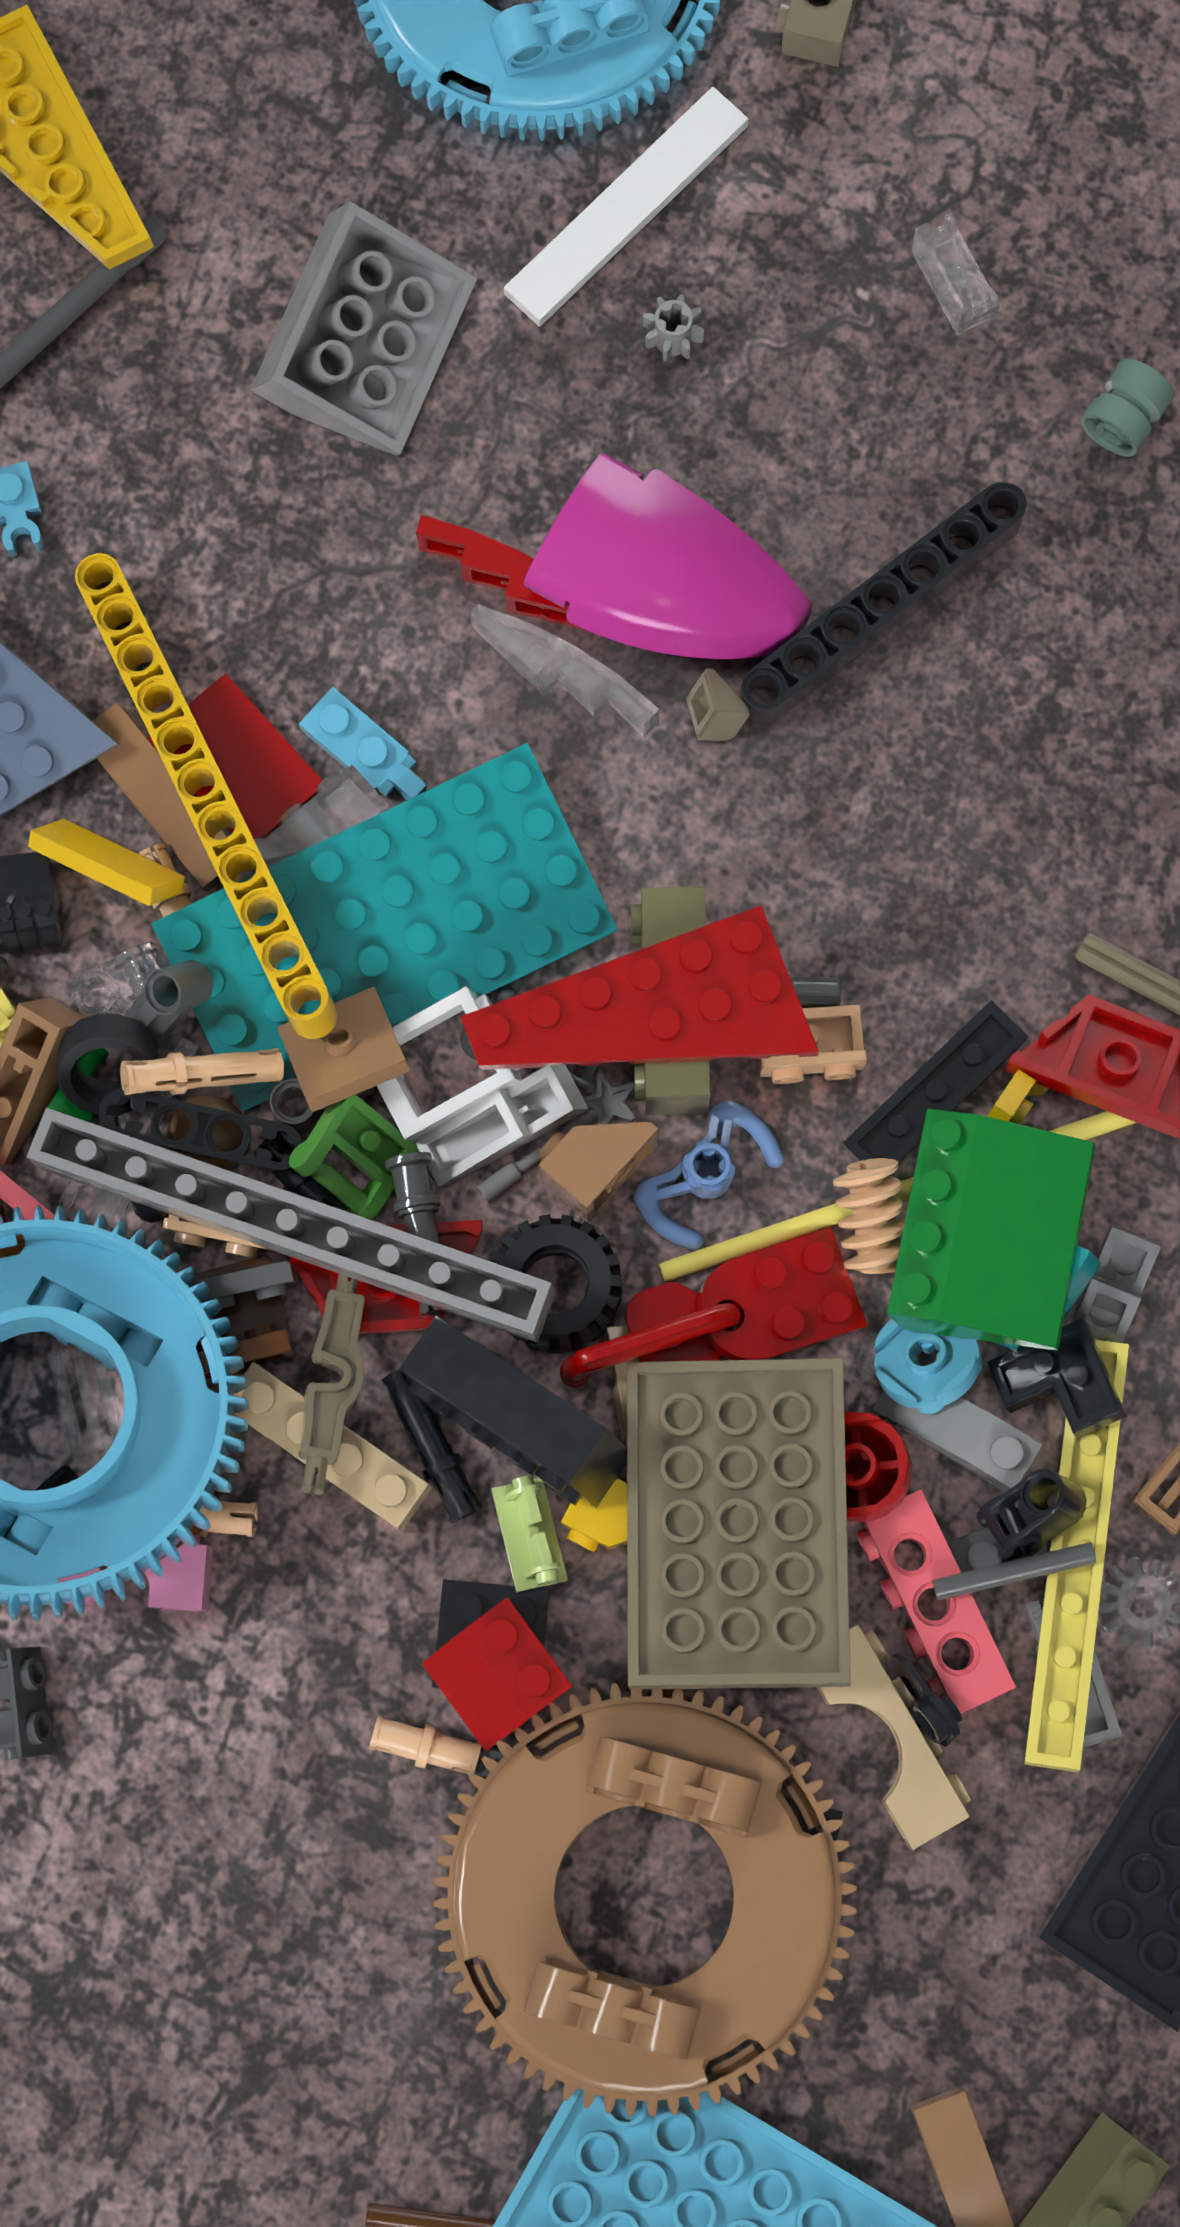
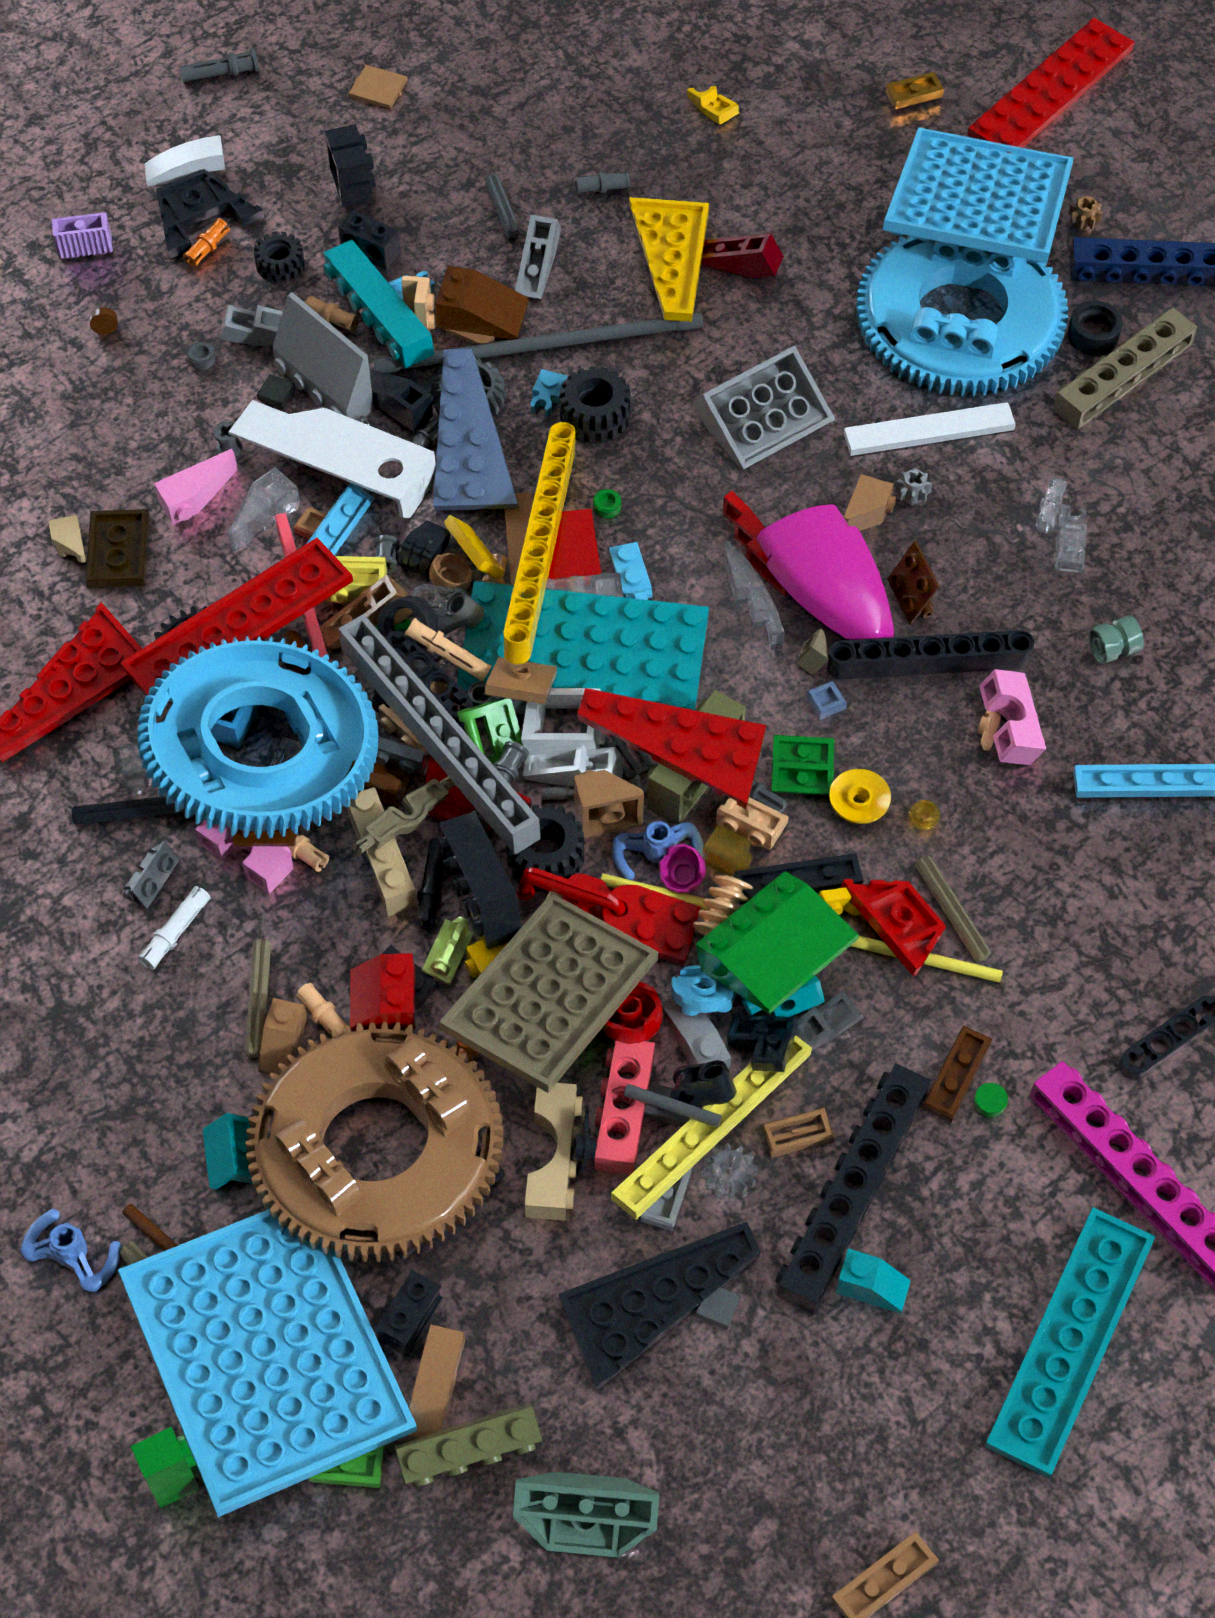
camera: 30 degrees right, 20 degrees down
none -> white pin [137,886,211,970]
none -> teal panel [203,1113,253,1189]
none -> dark tan axle [245,939,271,1058]
none -> medium nougat slope [258,998,308,1075]
none -> black hinge [376,1270,443,1357]
none -> medium nougat hair [429,553,474,595]
none -> black tyre [560,366,631,443]
none -> green tile [593,489,621,518]
none -> dark pink hair [659,844,706,894]
none -> dark red slope [701,233,784,278]
none -> clear yellow brick [702,825,753,877]
none -> green slope [771,735,835,796]
none -> sand blue tile [806,681,847,720]
none -> yellow dish [829,769,891,824]
none -> medium nougat slope [844,474,896,531]
none -> reddish brown hinge [887,541,940,624]
none -> clear yellow plate [909,800,940,830]
none -> light nougat piece [977,711,1001,750]
none -> bright pink arch [979,669,1046,765]
none -> clear pin [1035,478,1067,533]

